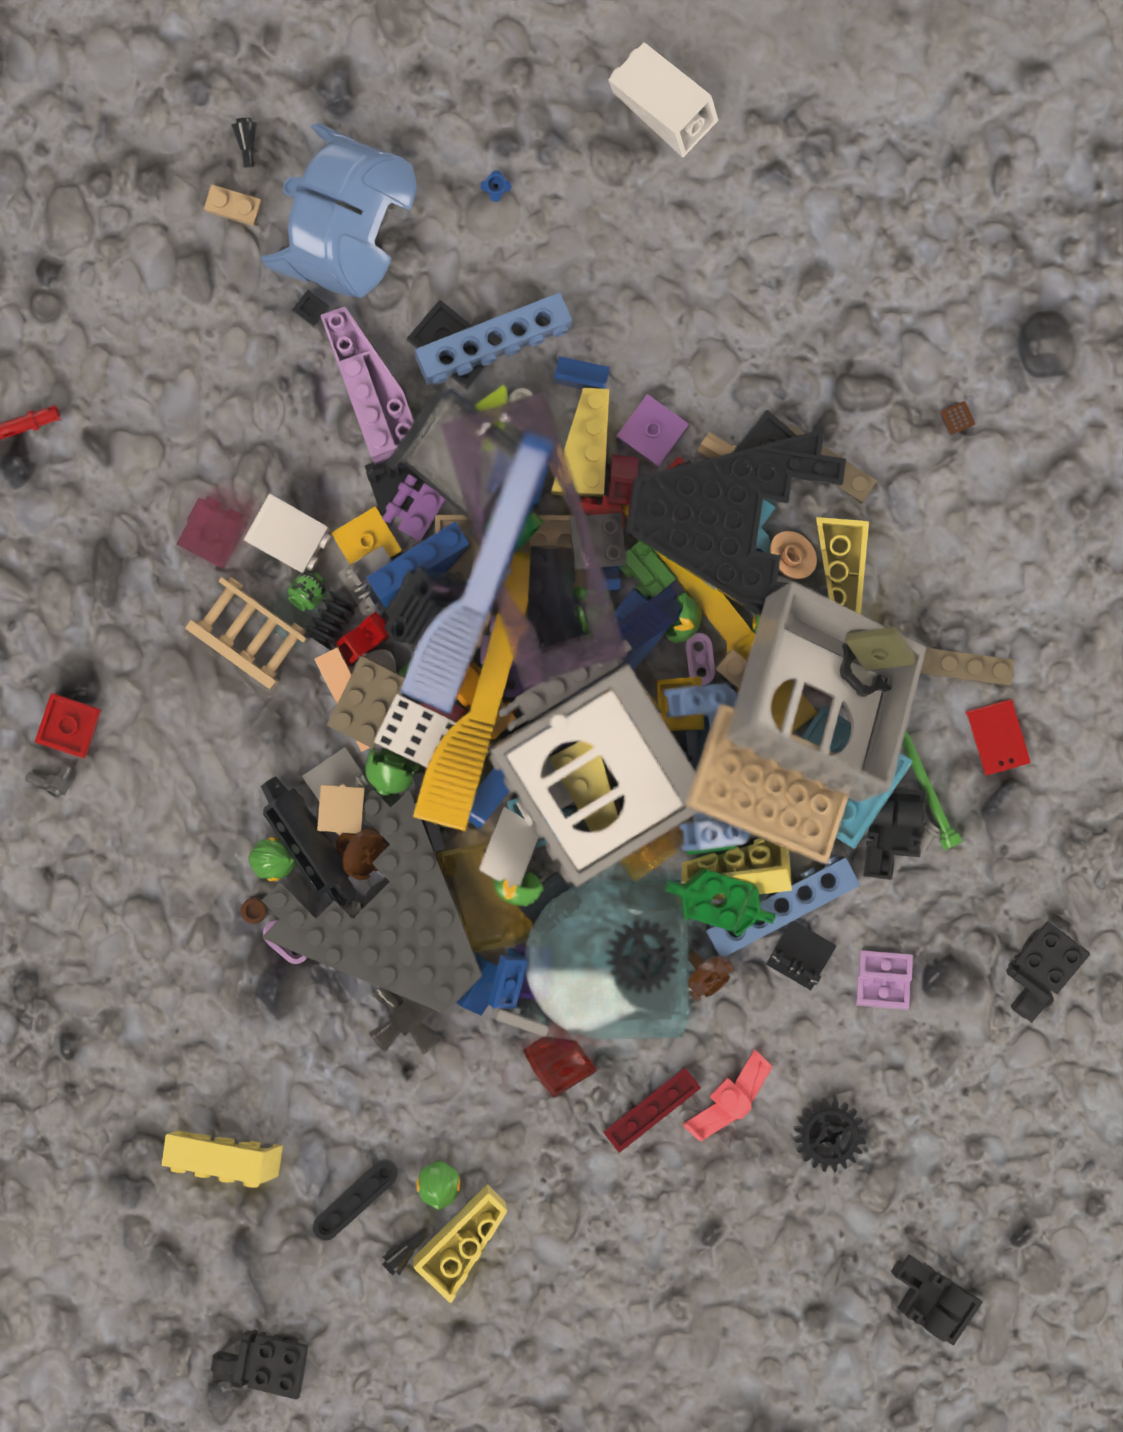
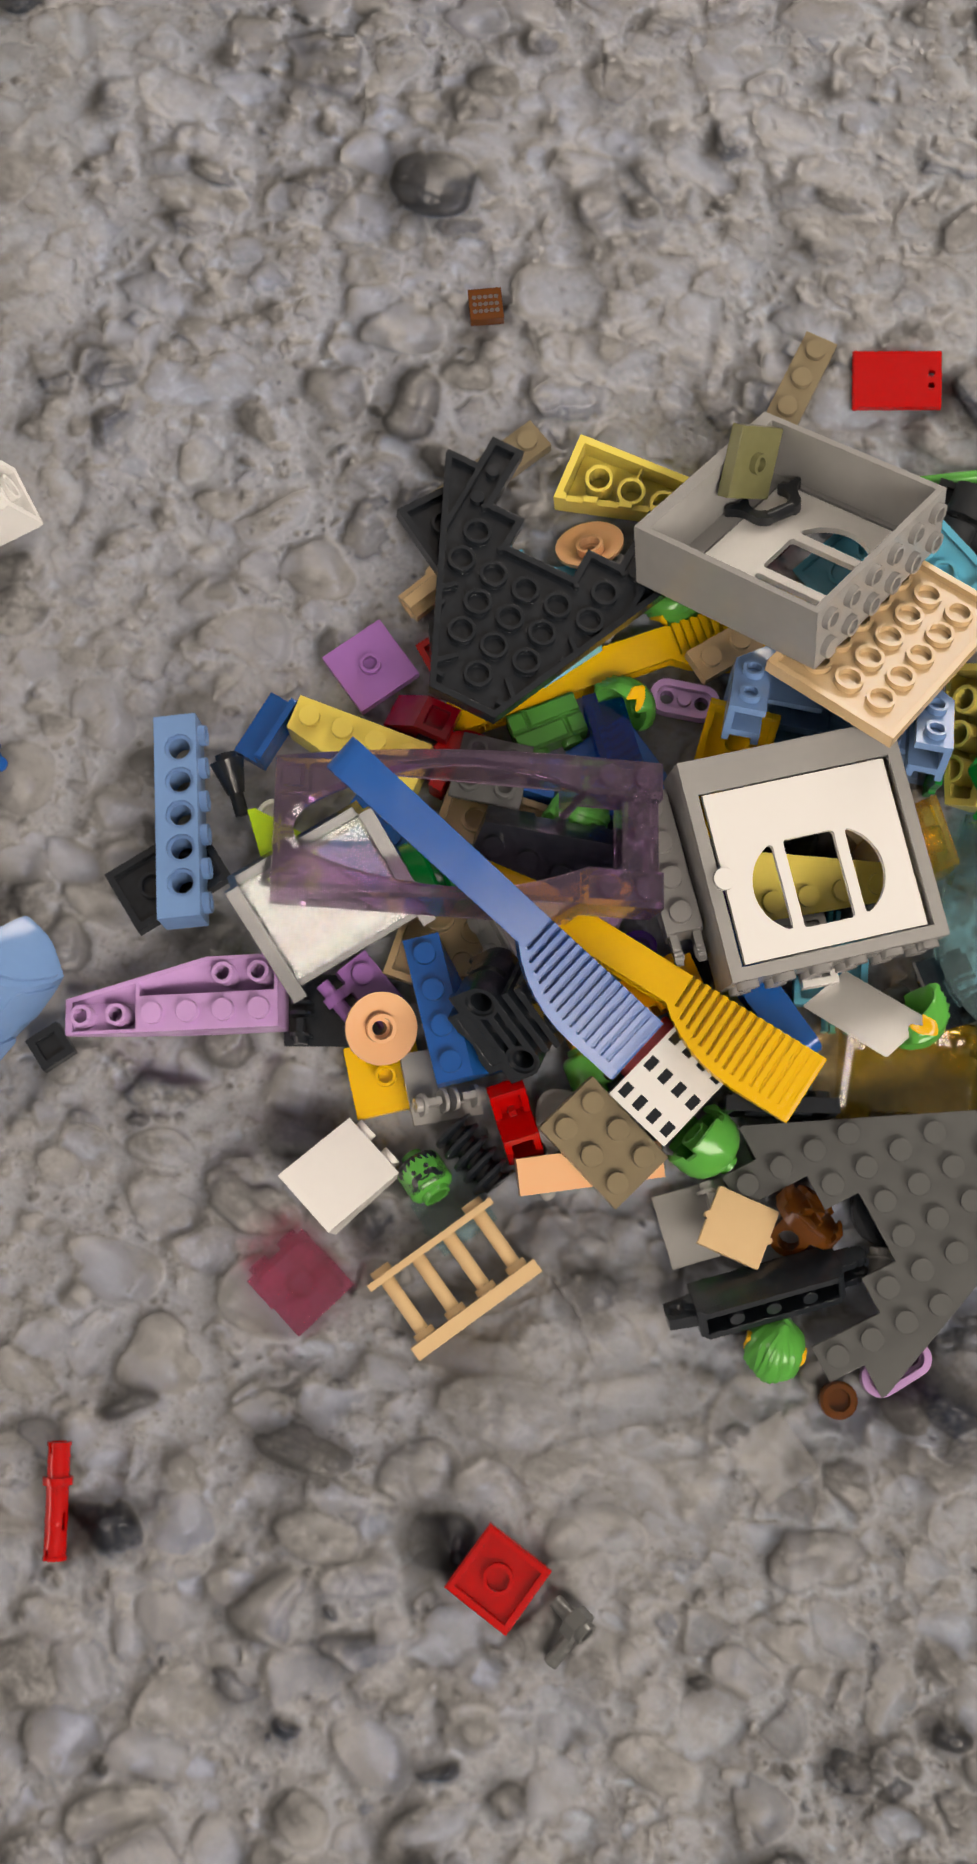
camera: 70 degrees left, 10 degrees down
none -> black cone [210,751,248,818]
none -> light nougat dish [345,991,418,1065]

